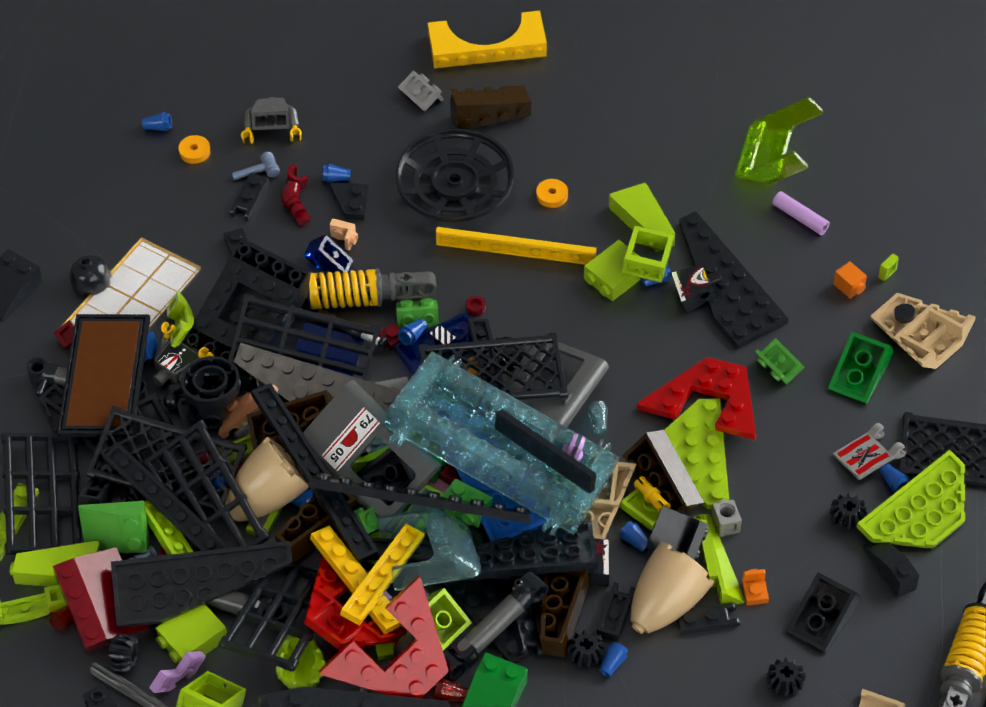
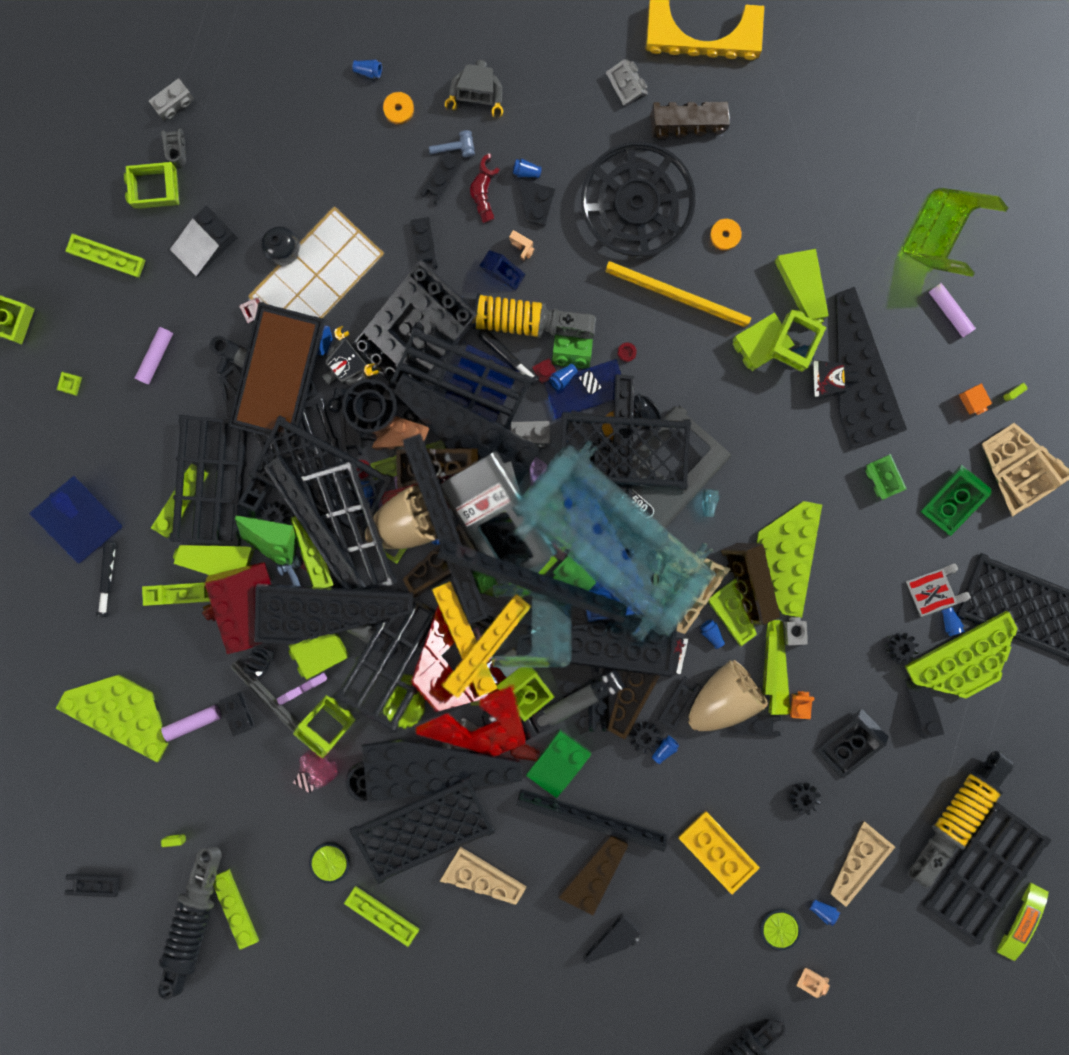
camera: 10 degrees right, 35 degrees up
lime slope [166,292,194,348] -> none
black tile [495,409,596,494] -> none
lavender arm [562,434,586,462] -> none
yellow pin [634,476,671,513] -> none
red wing [636,357,756,440] -> none
black bracket [647,507,708,561] -> none
black tile [894,304,915,323] -> none

